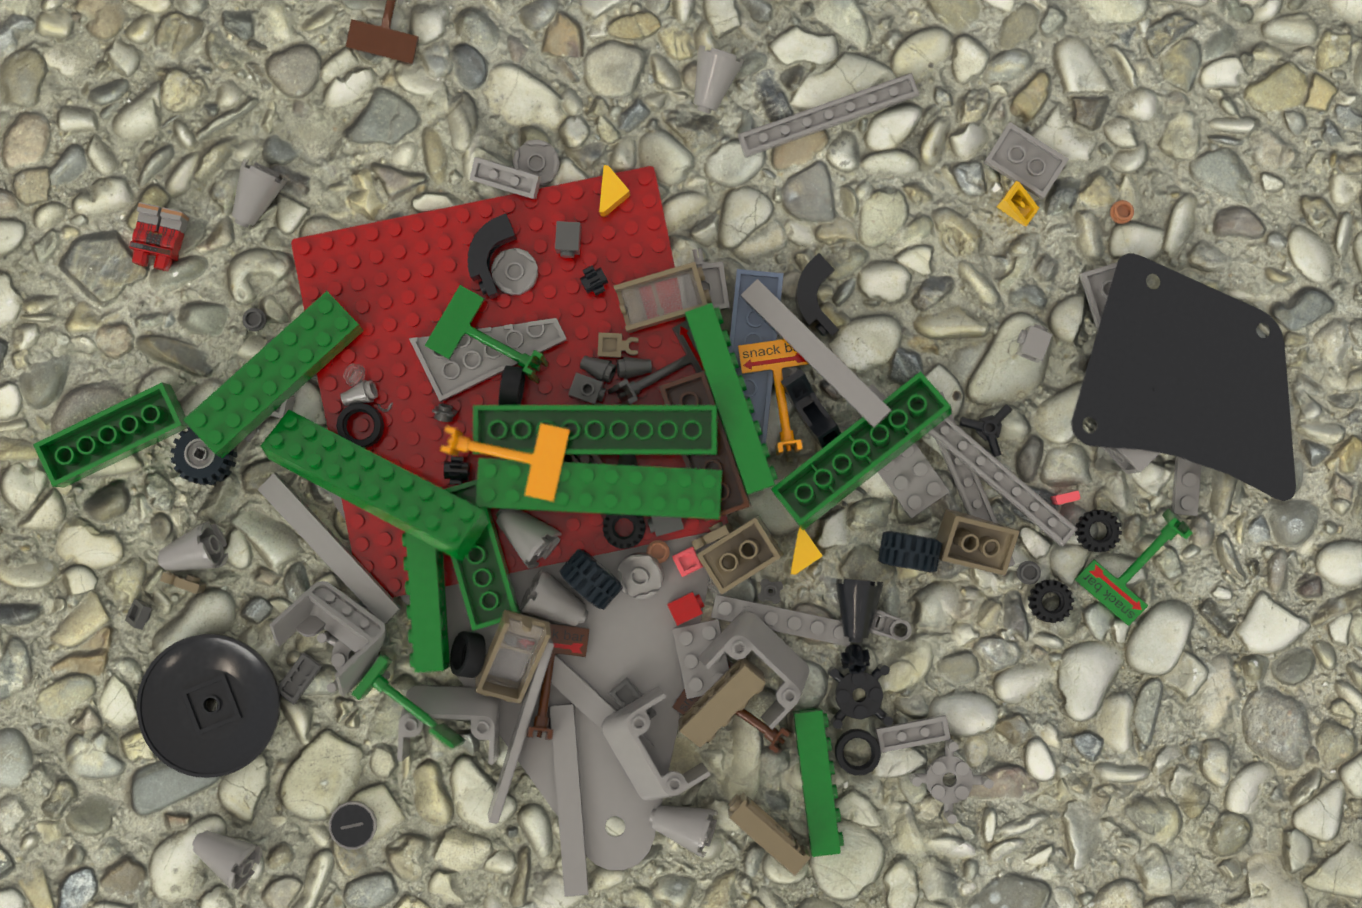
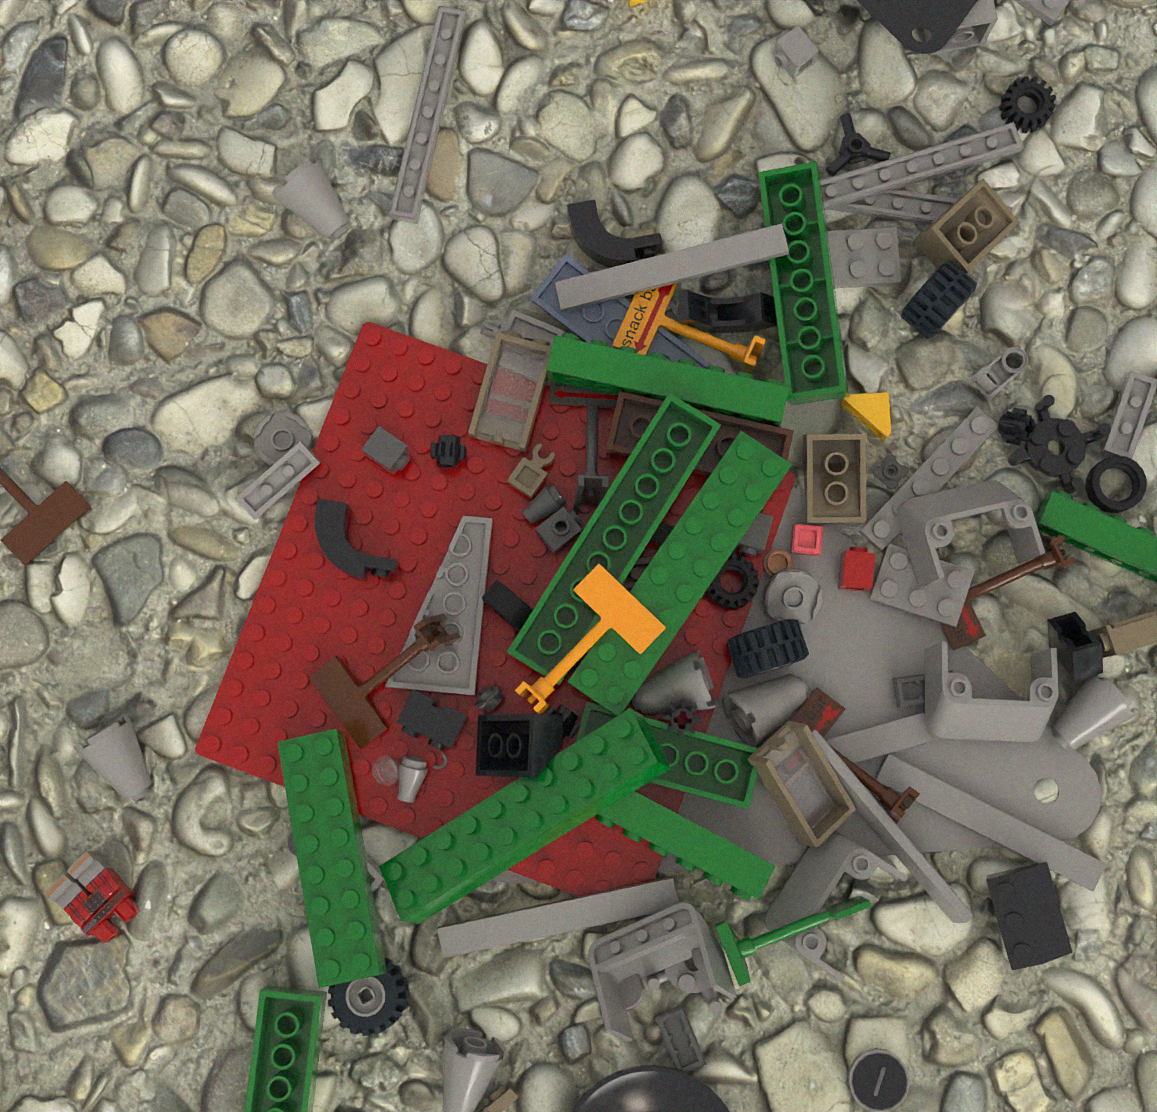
camera: 60 degrees left, 5 degrees down
dark grey plate [242,308,267,331] -> none
black tyre [336,403,384,448] -> none
green piece [425,285,549,384] -> none
black tyre [450,631,486,678] -> none
light grey tile [491,248,538,295] -> none
yellow slope [599,165,630,217] -> none
dark grey cone [617,357,652,380] -> none
dark tan brick [678,657,766,748] -> none
dark tan plate [691,521,734,550] -> none
black cone [836,579,883,643] -> none
dark grey plate [1017,561,1041,584] -> none
black tyre [1028,580,1074,623] -> none
coral tile [1050,490,1080,505] -> none
green piece [1075,508,1193,626] -> none
none -> reddish brown piece [309,614,461,749]
none -> black brick [397,689,468,751]
none -> black slope [475,714,563,778]
none -> black gear [663,698,701,738]
none -> black slope [986,862,1073,970]
none -> black brick [1047,612,1103,681]

